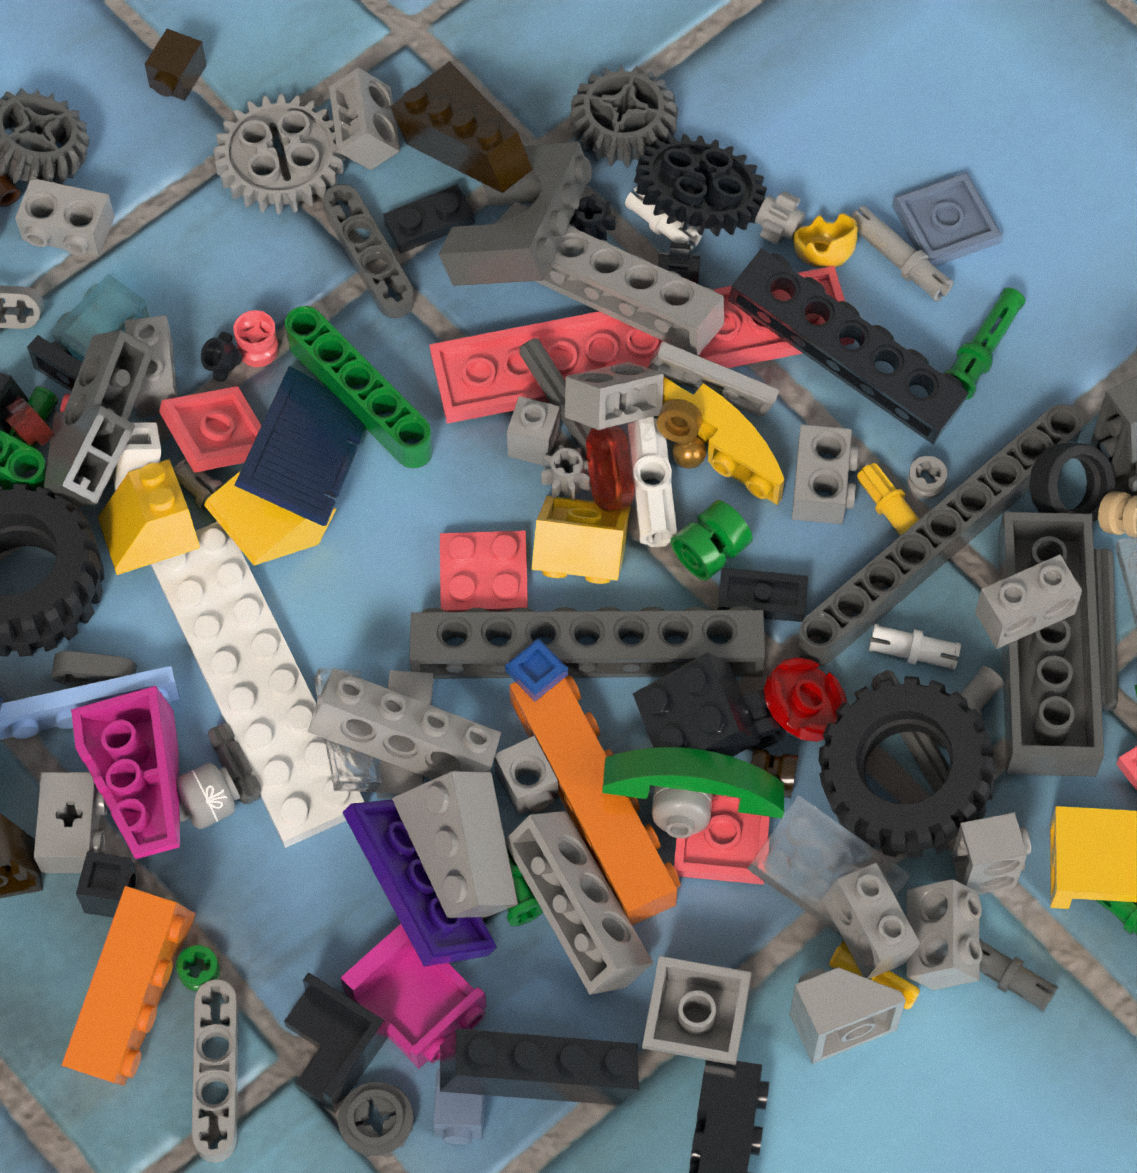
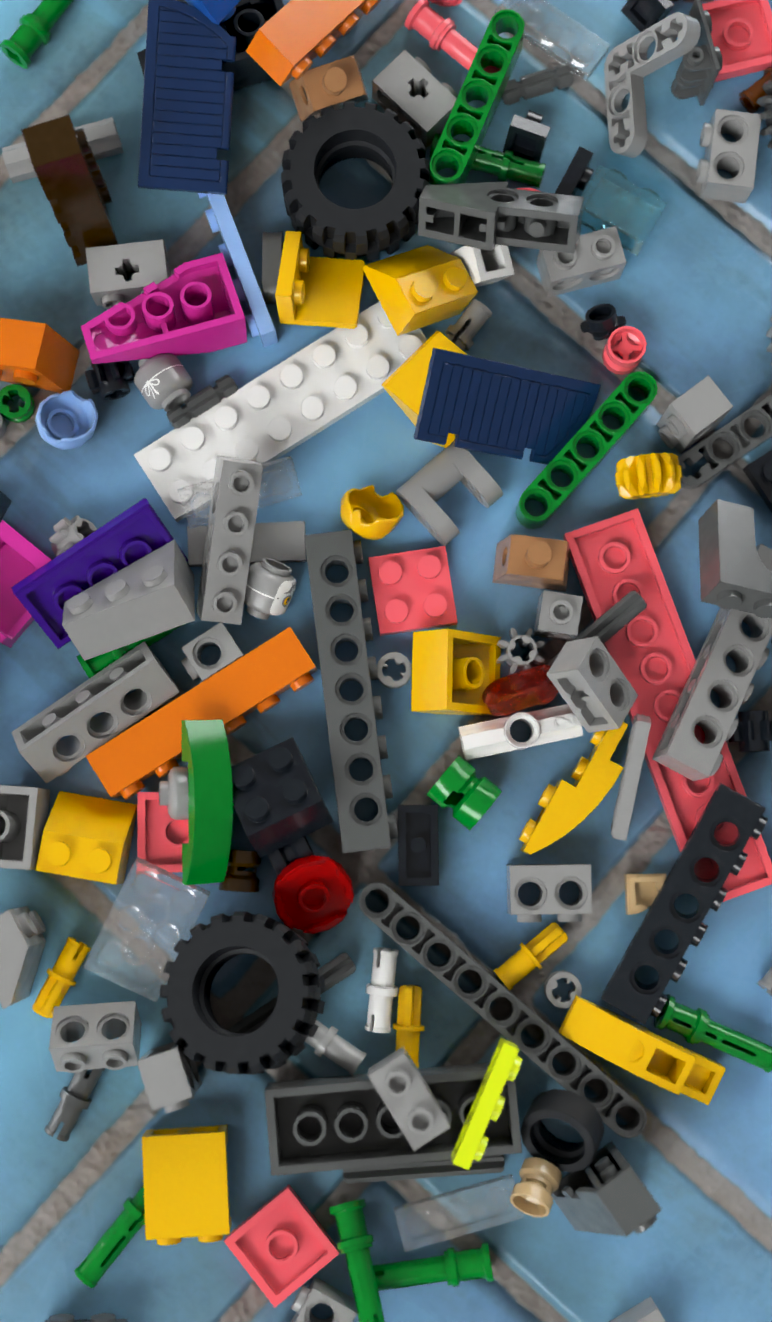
camera: 80 degrees right, 20 degrees up
clear red plate [5,397,55,446] -> none
black brick [76,851,139,918] -> none
coral plate [159,386,262,473] -> none
blue tile [505,638,568,702] -> none
pearl gold plate [657,399,706,469] -> none
light grey brick [822,863,920,979] -> none
none -> light blue hair [35,390,99,450]
none -> yellow slope [35,791,137,885]
none -> light grey gear [49,515,97,557]
none -> black gear [84,361,135,400]
none -> light grey head [244,558,297,620]
none -> yellow bracket [275,231,365,329]
none -> yellow hair [340,485,404,540]
none -> light grey bush [377,652,412,689]
none -> yellow axle [393,984,425,1068]
none -> light grey connector [396,441,503,546]
none -> neon yellow plate [451,1038,522,1170]
none -> medium nougat torso [492,534,570,592]
none -> yellow slope [558,995,726,1105]
none -> yellow gear [615,452,683,500]
none -> tan tile [624,873,666,915]
none -> light grey brick [657,375,733,454]

